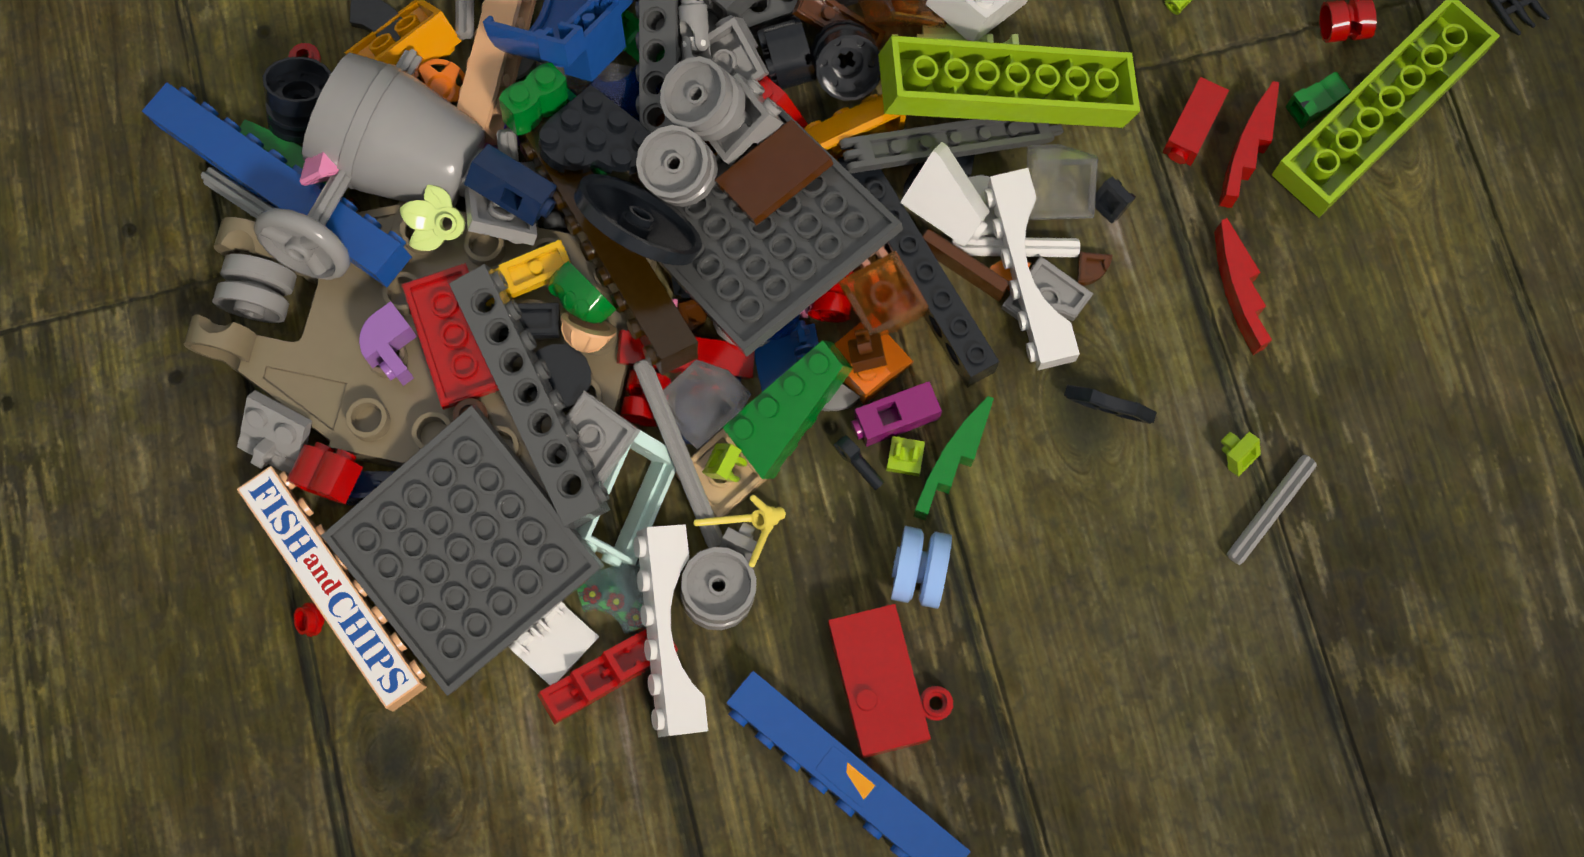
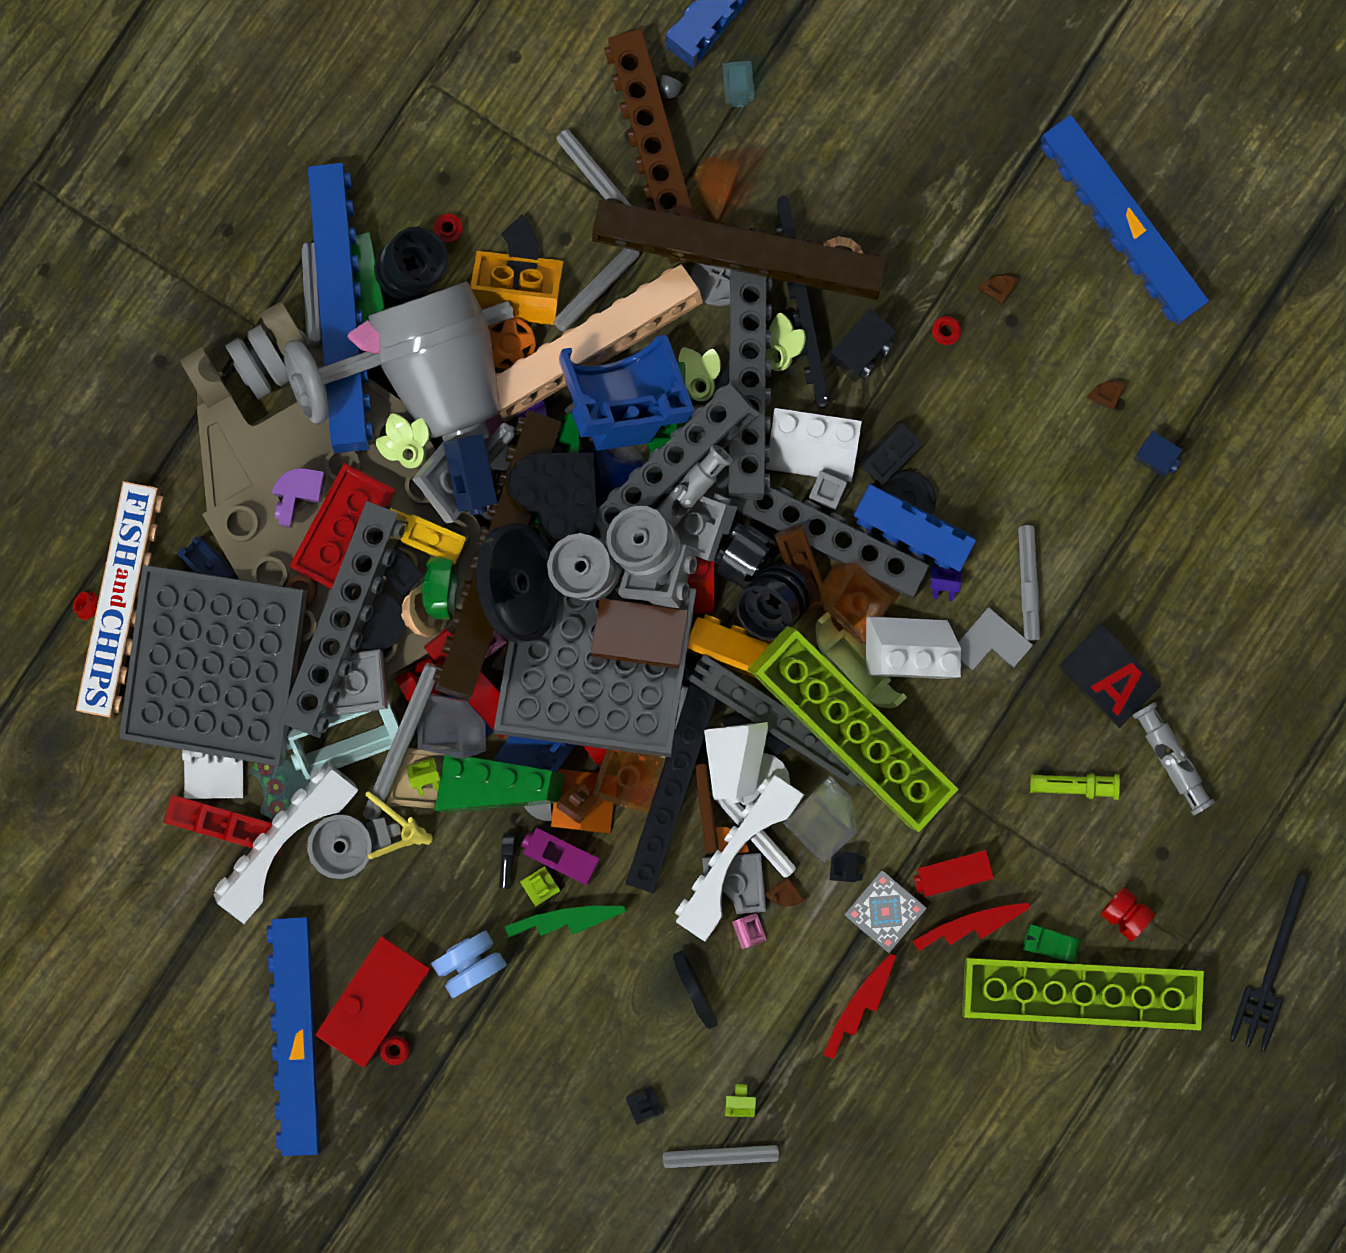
camera: 50 degrees right, 10 degrees up
light grey hinge [237,390,312,475] -> none
red brick [286,442,363,504] -> none
green brick [499,62,568,136] -> none
none -> black tile [625,1086,664,1125]
none -> bright pink slope [732,913,766,949]
none -> light grey tile [844,870,927,953]

